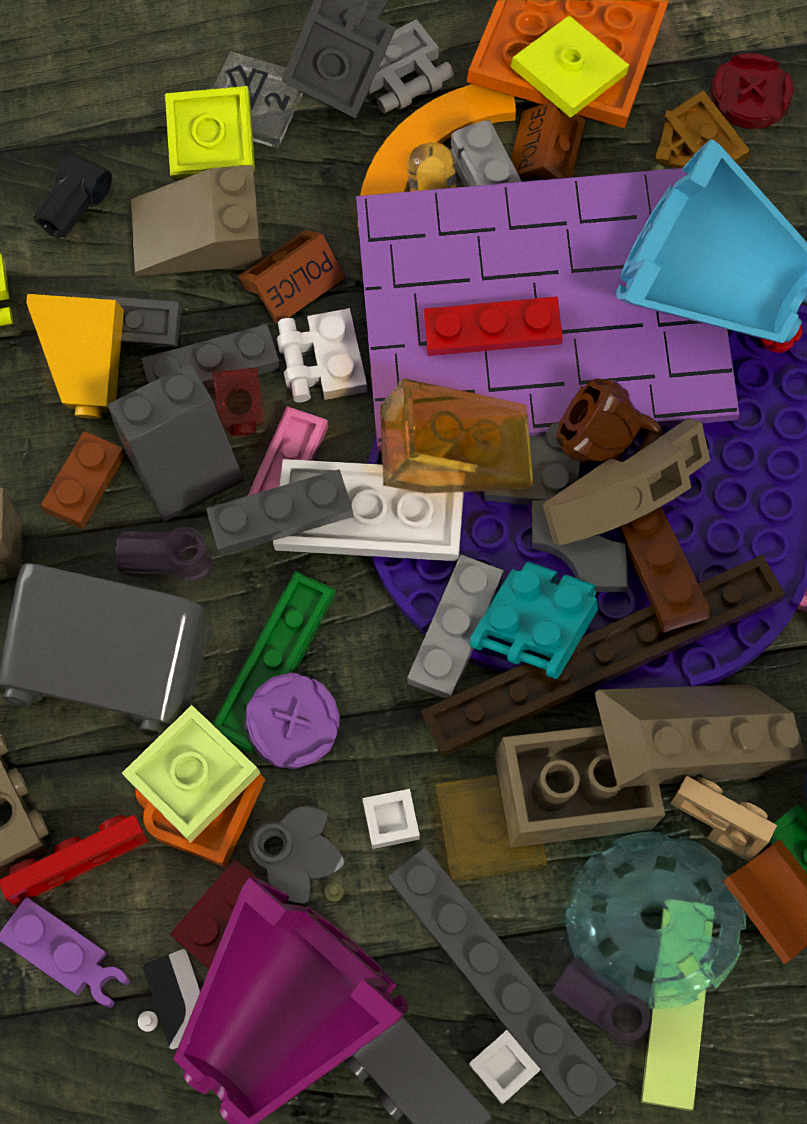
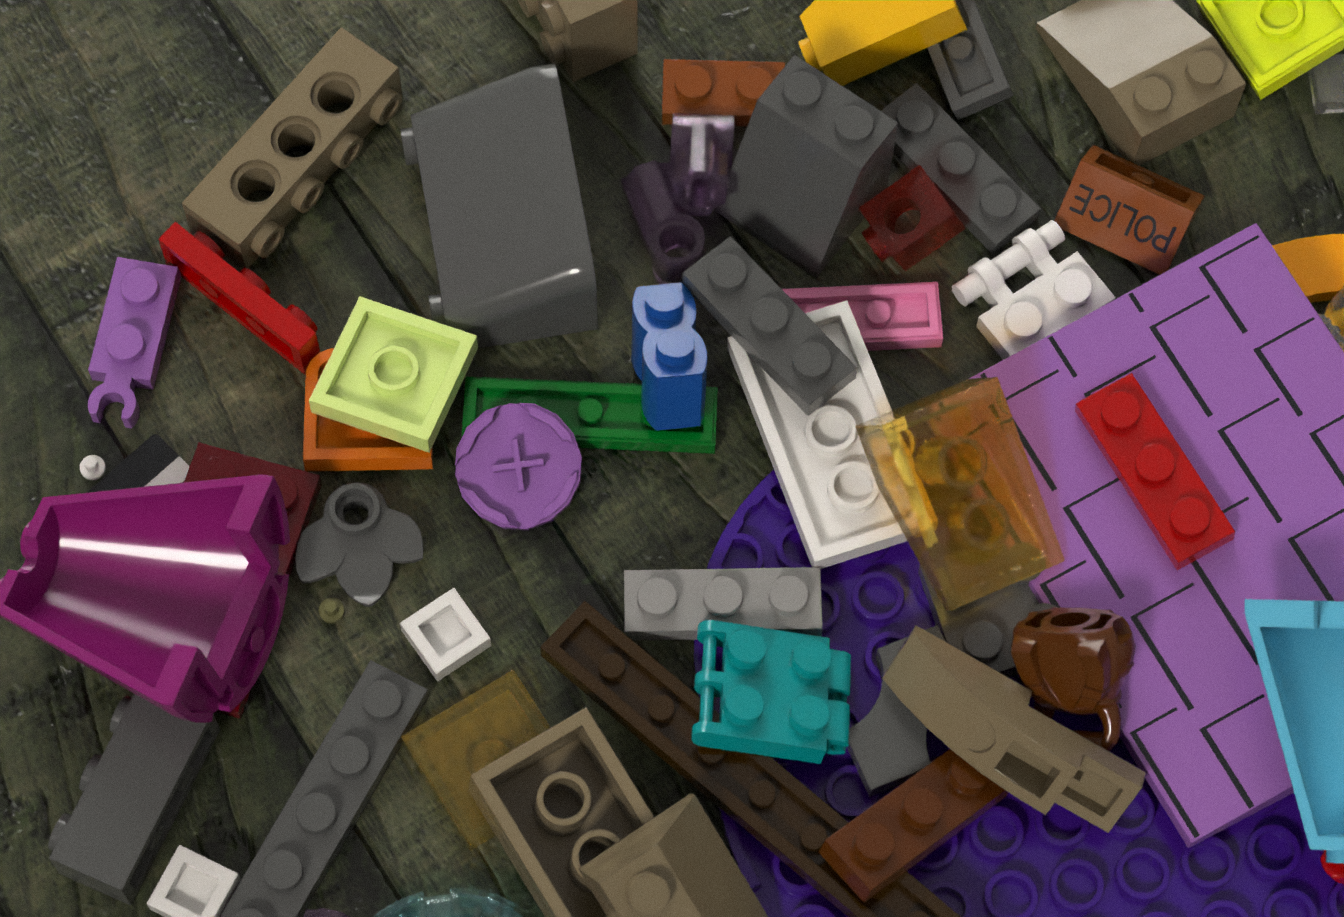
camera: 65 degrees right, 0 degrees up
none -> blue brick [631,282,707,431]
none -> clear purple piece [670,113,734,216]

